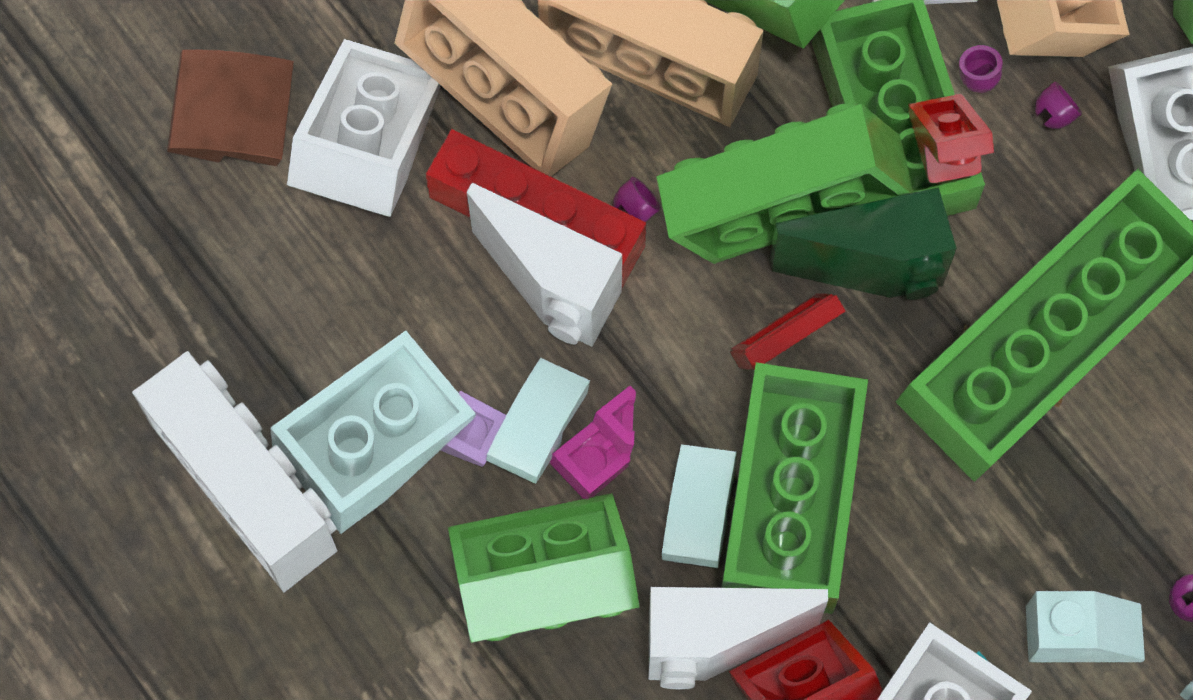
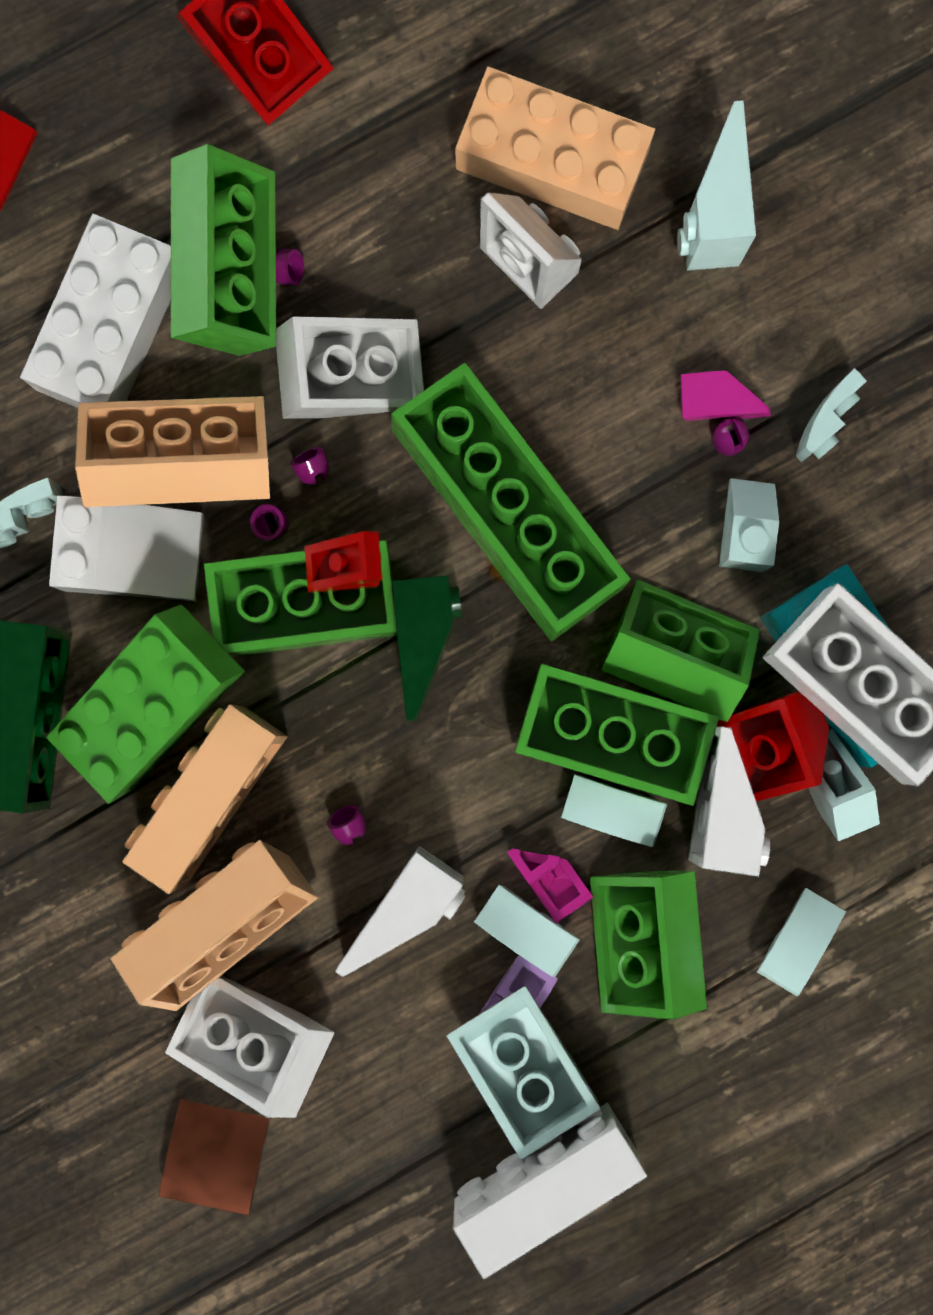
camera: 80 degrees left, 15 degrees up
red arch [426,129,646,288] -> none
bright green brick [656,103,913,264] -> none
red tile [730,293,846,370] -> none
none -> bright green slope [601,579,760,722]

